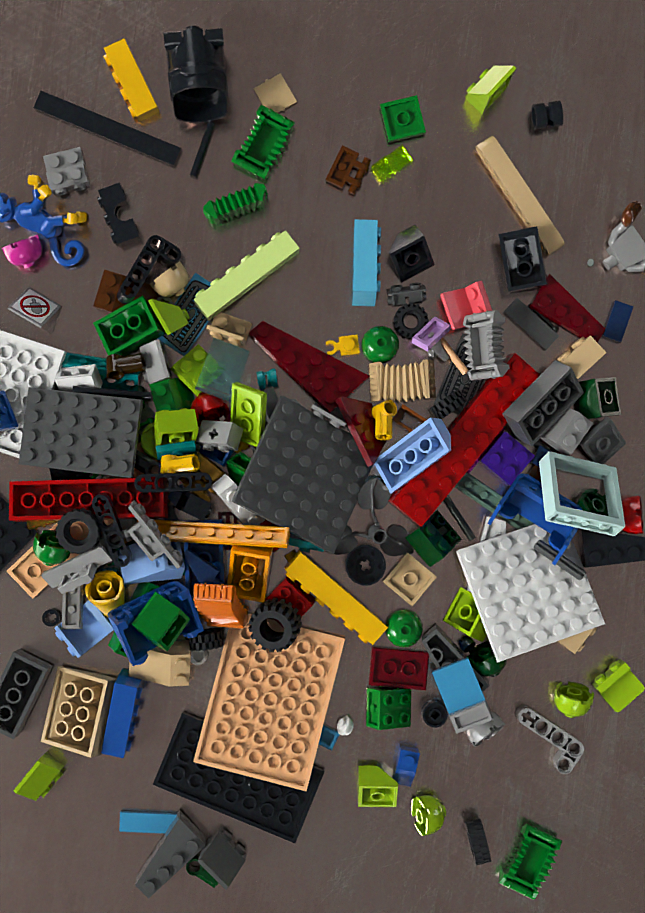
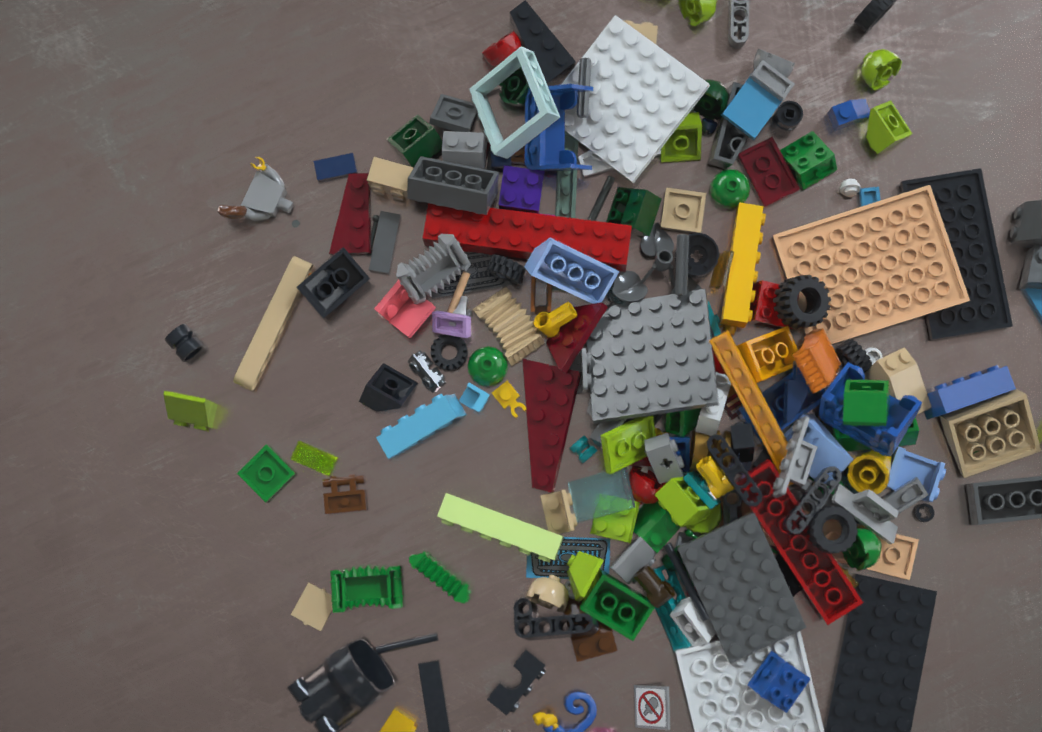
camera: 125 degrees left, 5 degrees down
none -> medium azure panel [459,382,490,414]
none -> dark grey axle [675,234,689,296]
none -> clear yellow piece [709,250,734,289]

